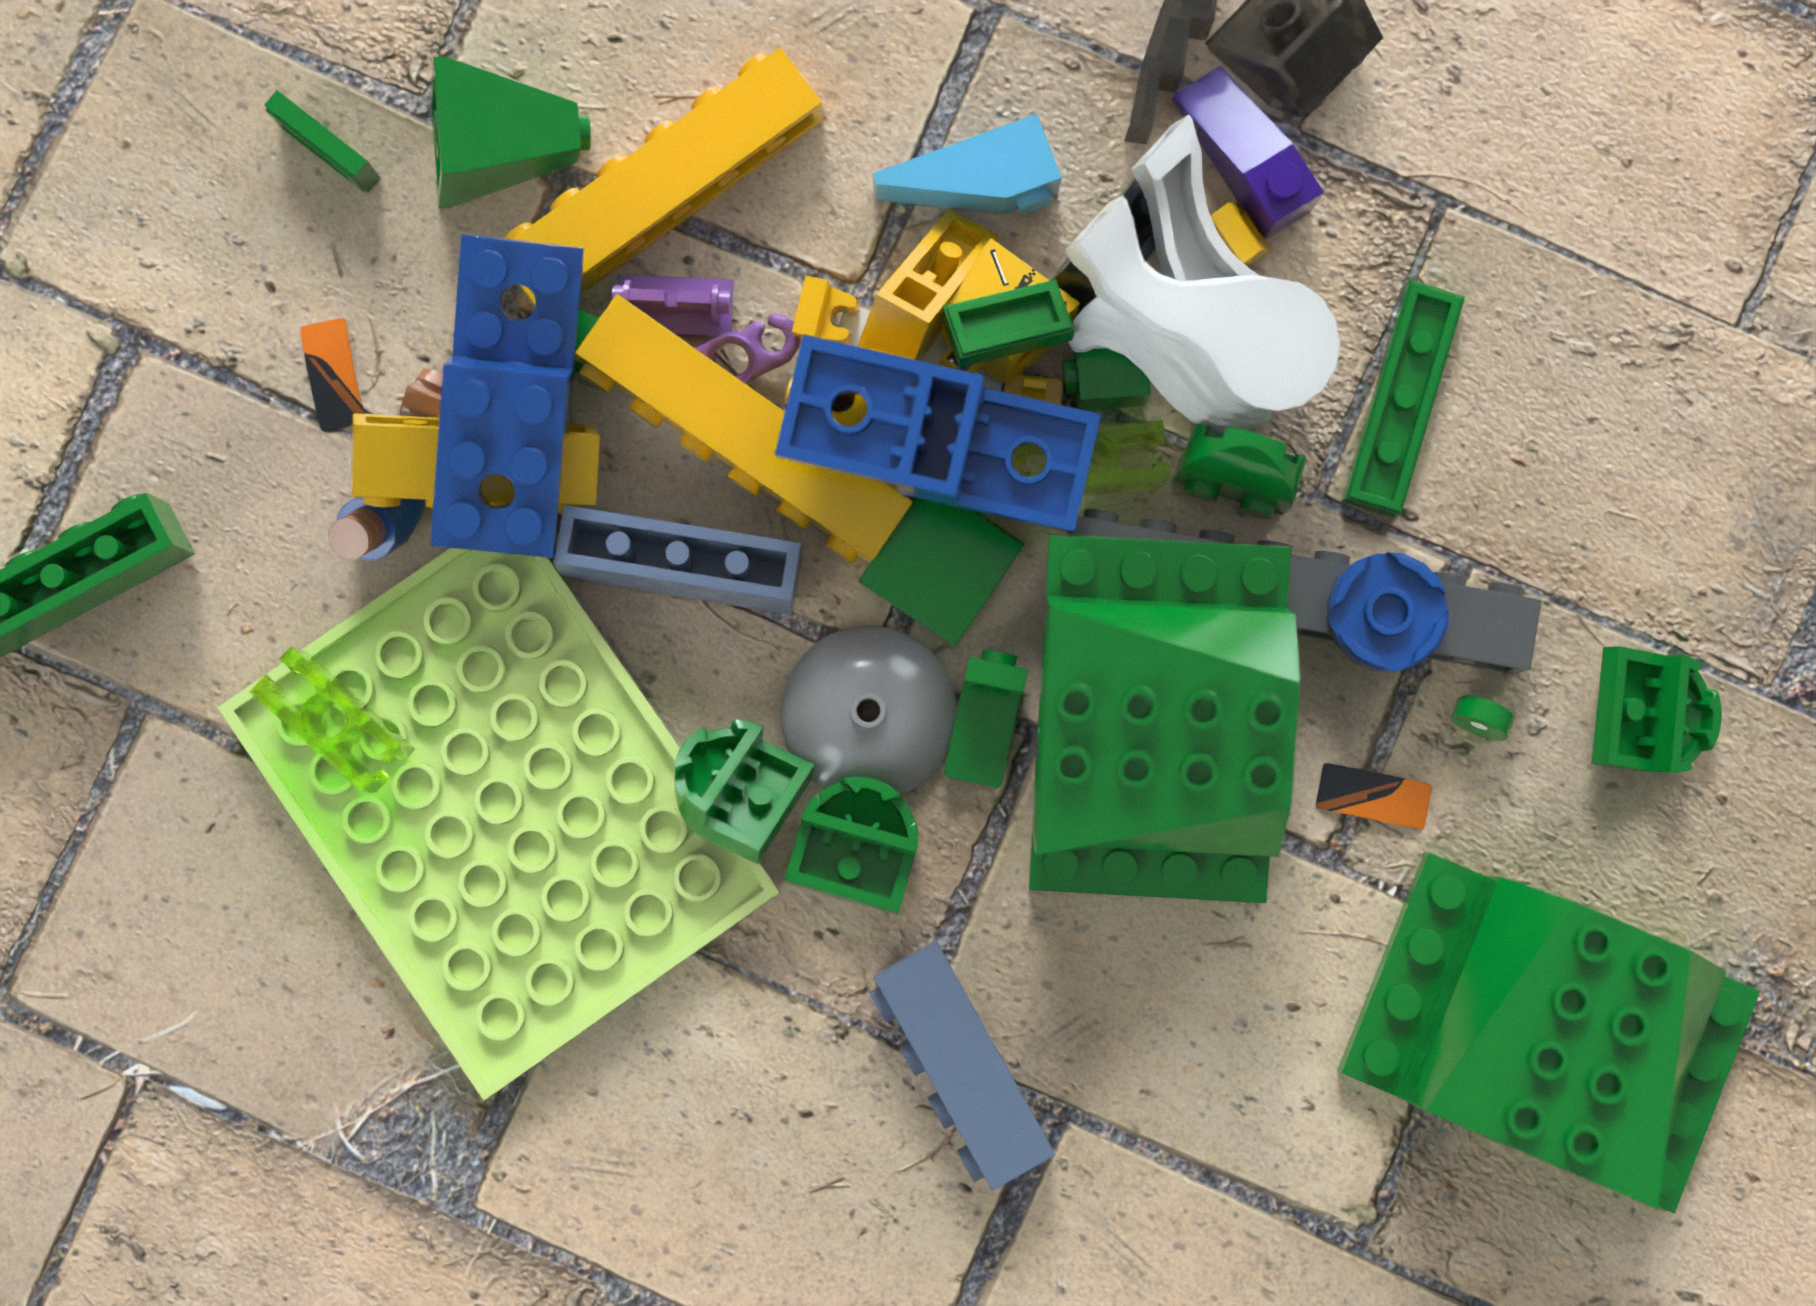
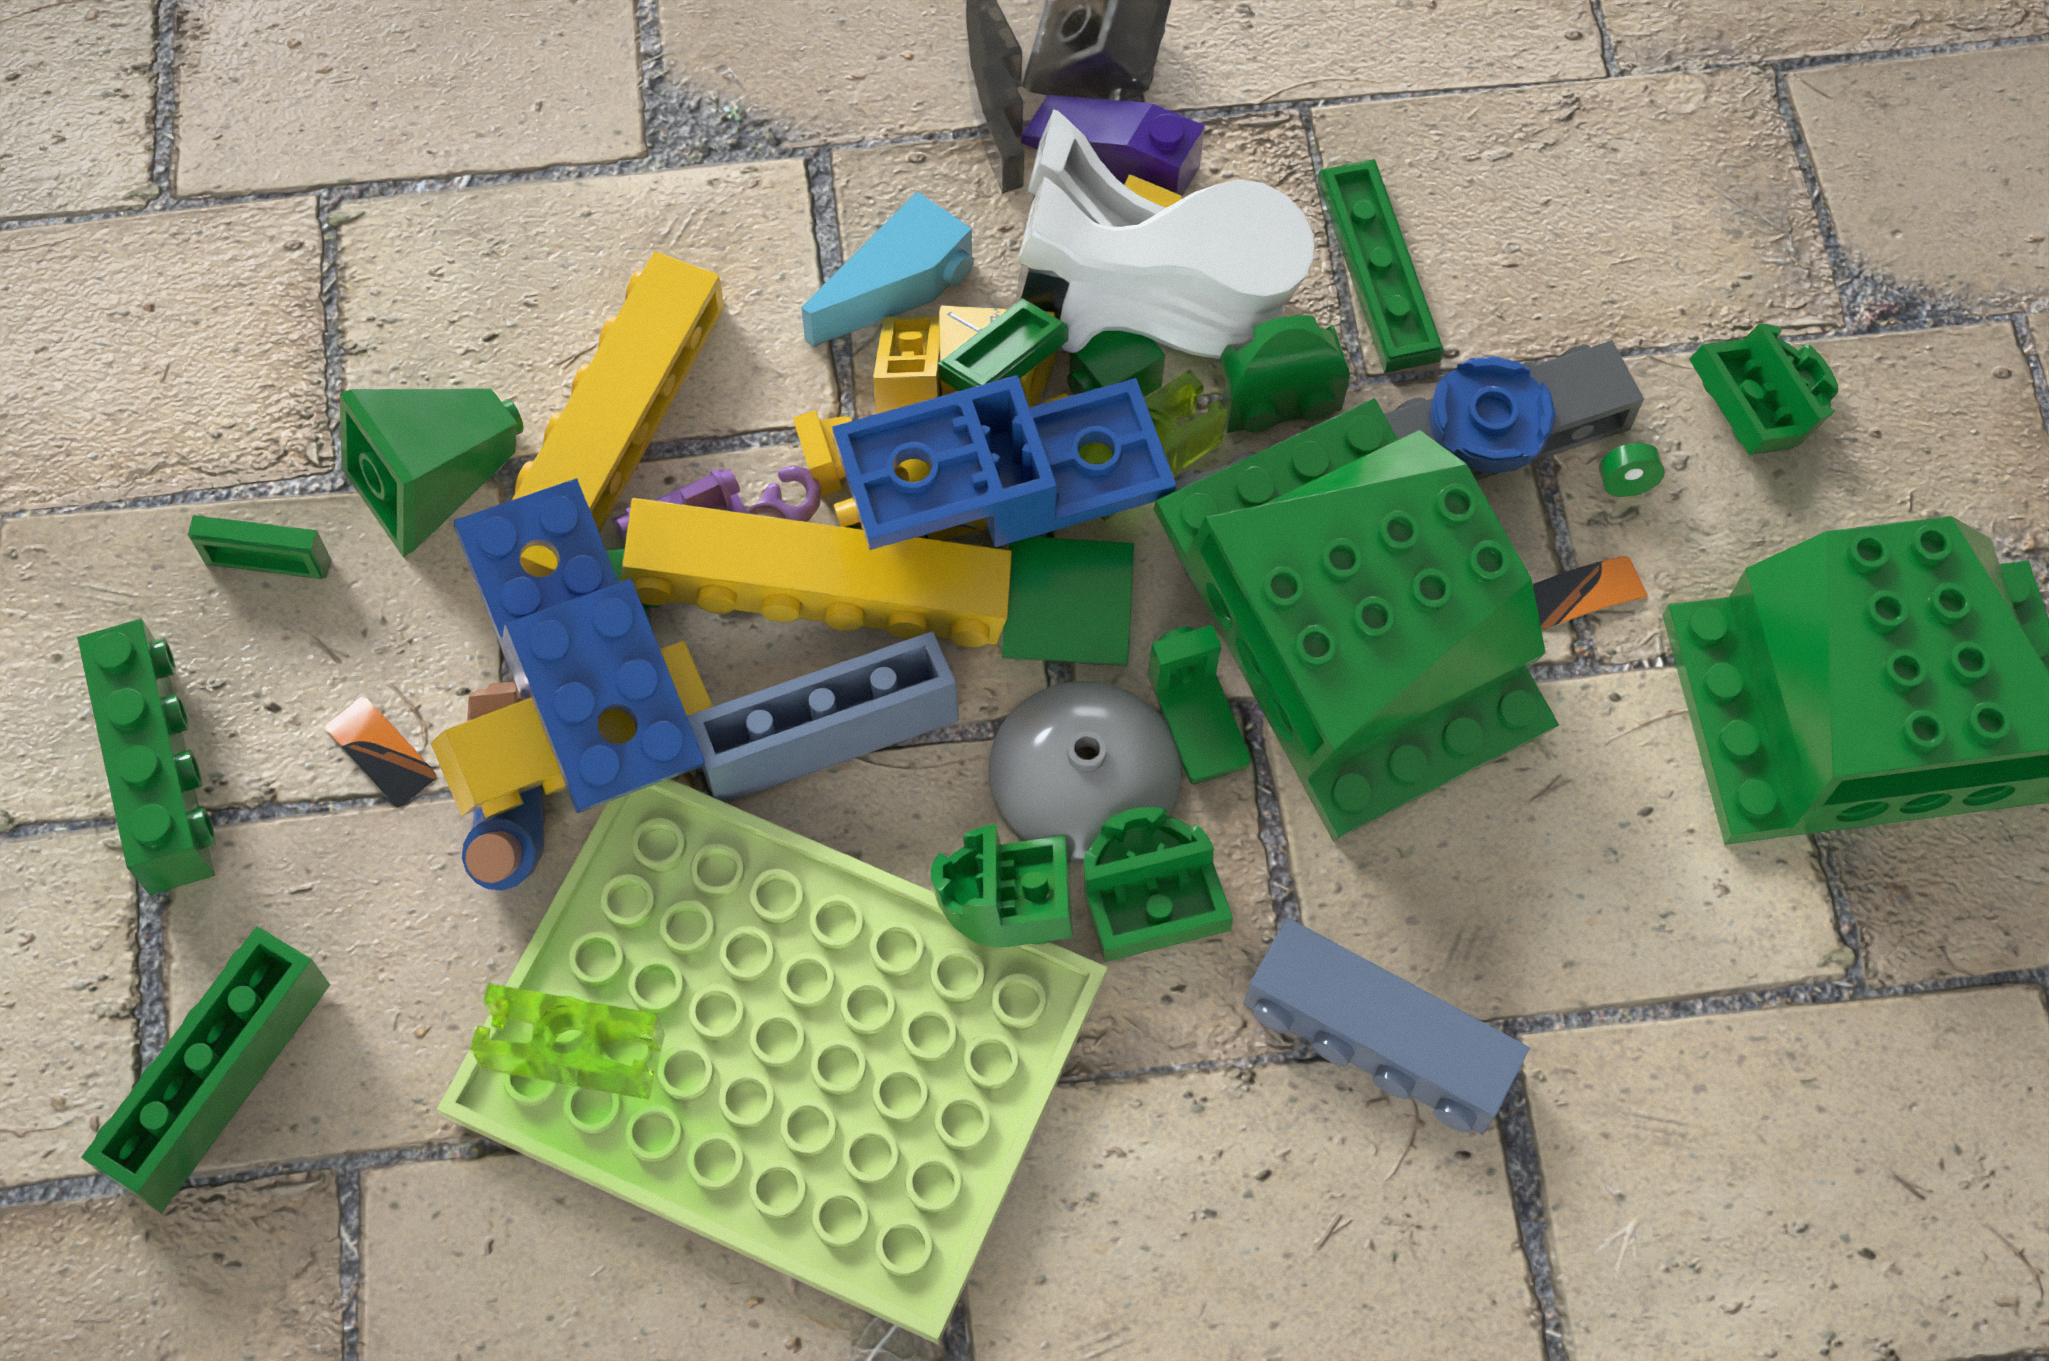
camera: 30 degrees left, 20 degrees down
none -> green brick [77,618,216,895]

